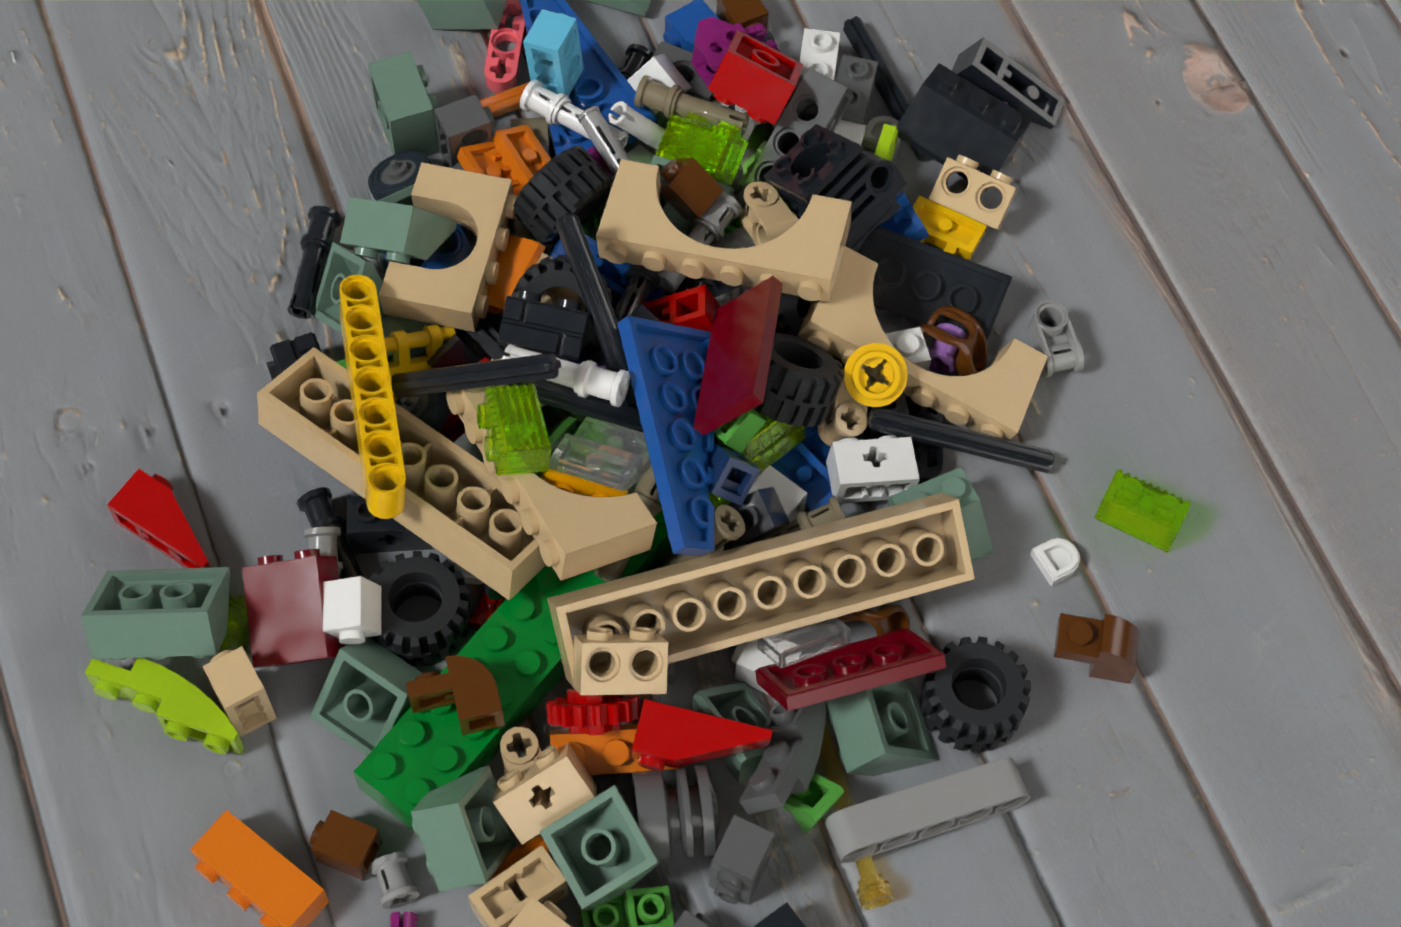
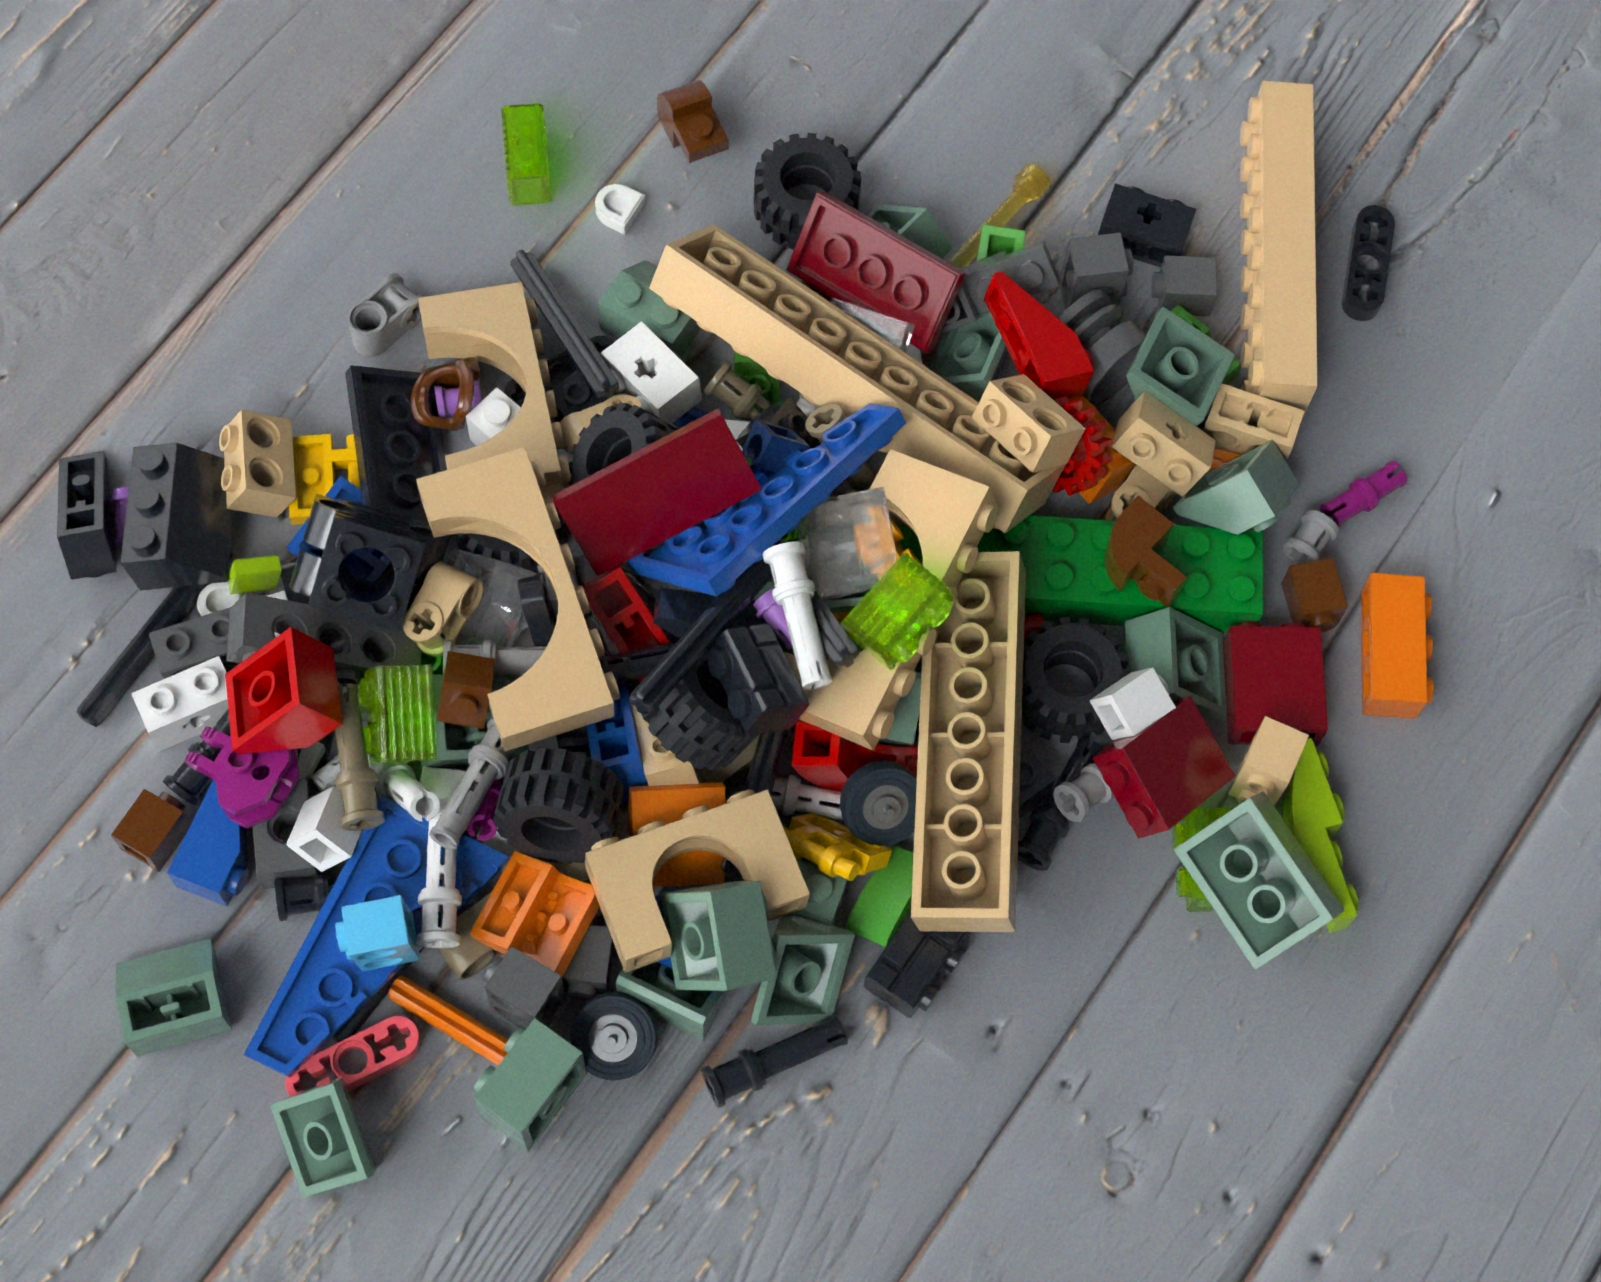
camera: 125 degrees left, 5 degrees up
red slope [107,469,211,568] -> none
yellow beam [339,274,406,519] -> none
black axle [391,353,561,398] -> none
black tile [426,335,480,369] -> none
light grey beam [824,757,1031,863] -> none
yellow gear [844,343,908,407] -> none
none -> dark red brick [1223,621,1328,746]

